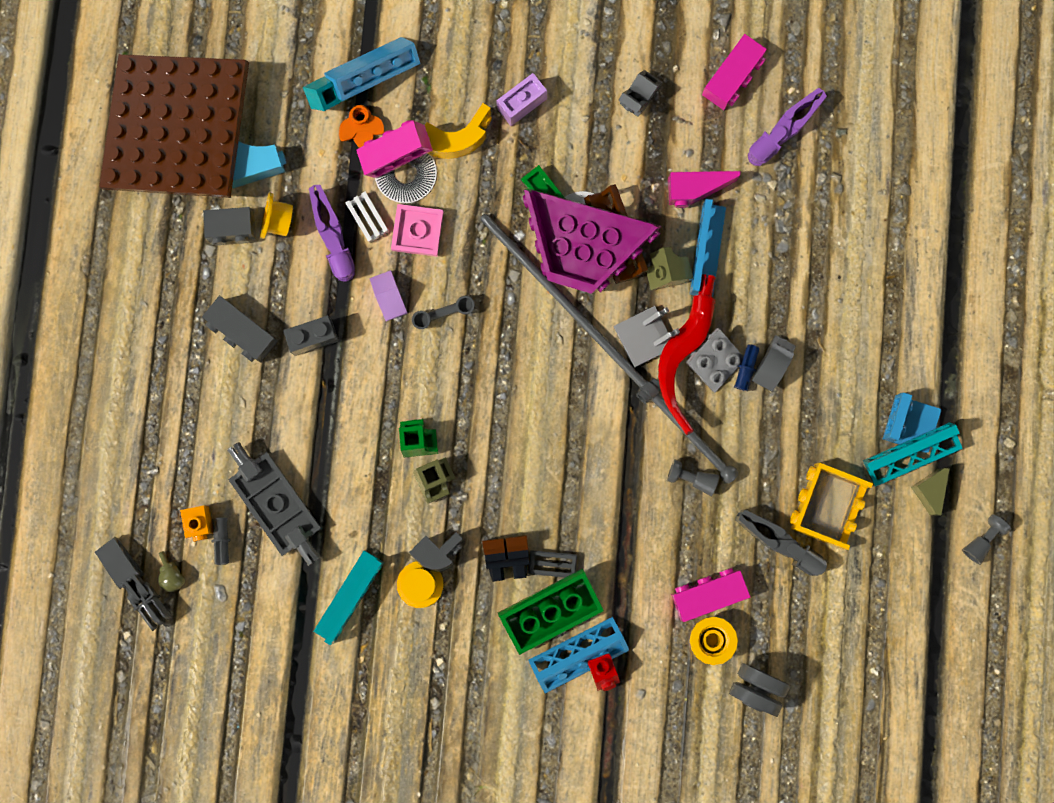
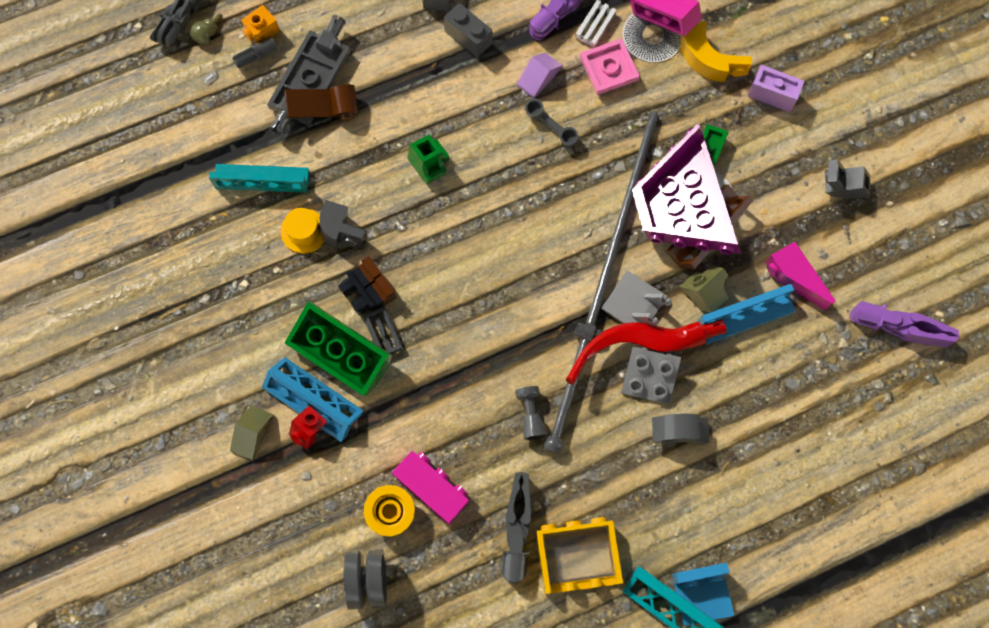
camera: 60 degrees right, 10 degrees down
olive brick [413,457,455,504] -> none
dark pink brick [702,34,767,110] -> none
dark blue axle [734,344,759,392] -> none
none -> olive slope [230,405,274,460]
none -> reddish brown door [284,84,358,120]

